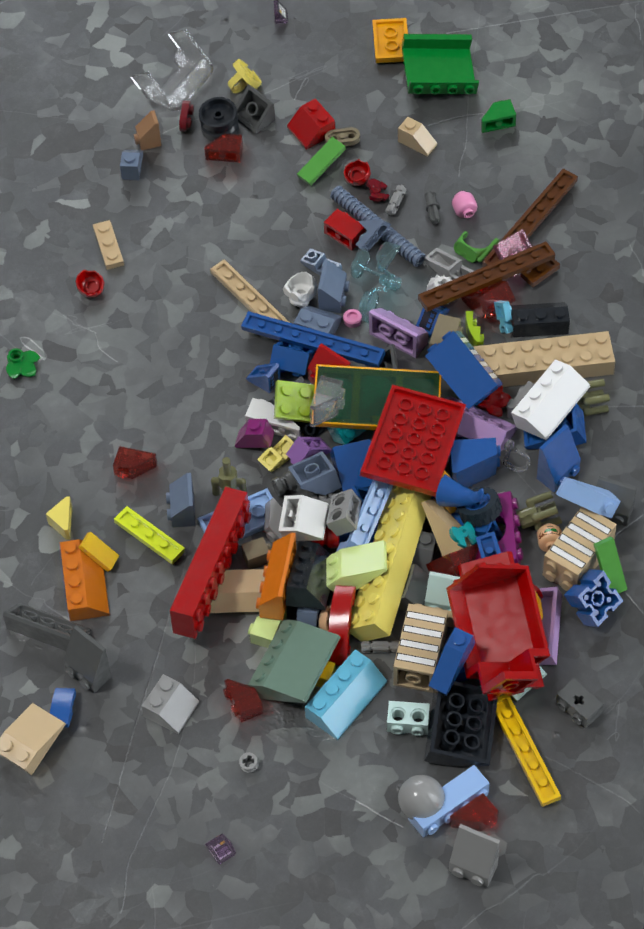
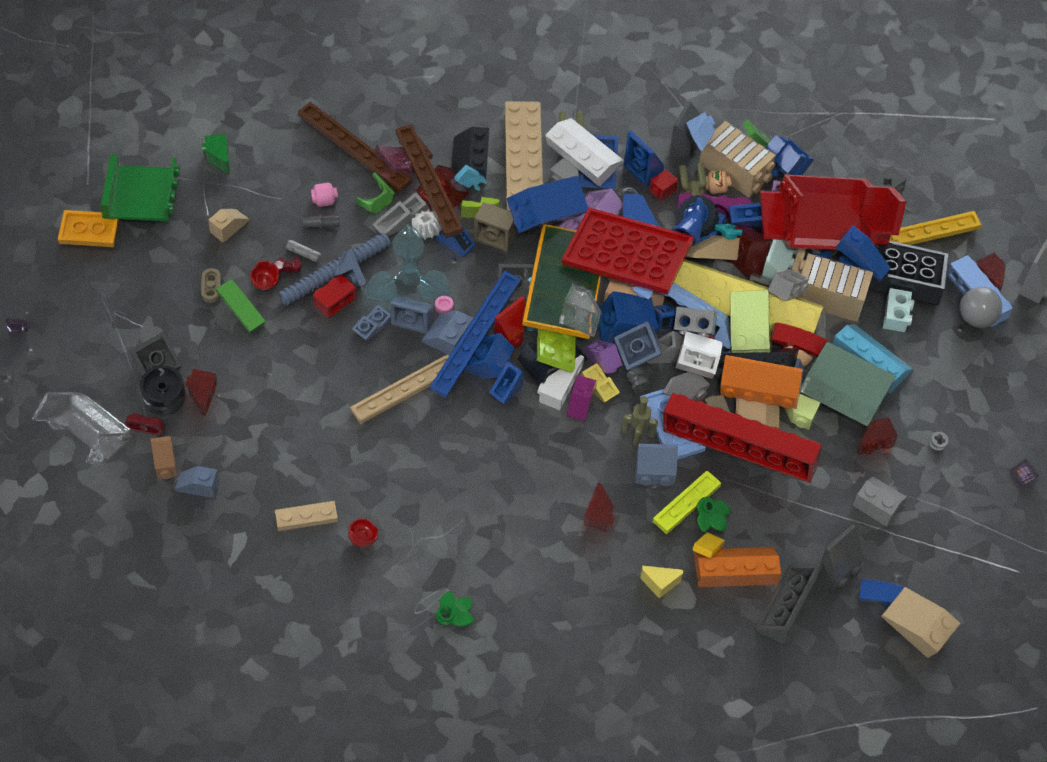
camera: 90 degrees left, 0 degrees up
light yellow tile [228,59,262,93] -> none
white hair [283,272,317,308] -> none
red slope [287,98,335,150] -> none
lavender slope [369,308,428,358] -> none
none -> red brick [649,169,678,202]
none -> green plate [697,497,731,532]
none -> light grey brick [768,269,809,301]

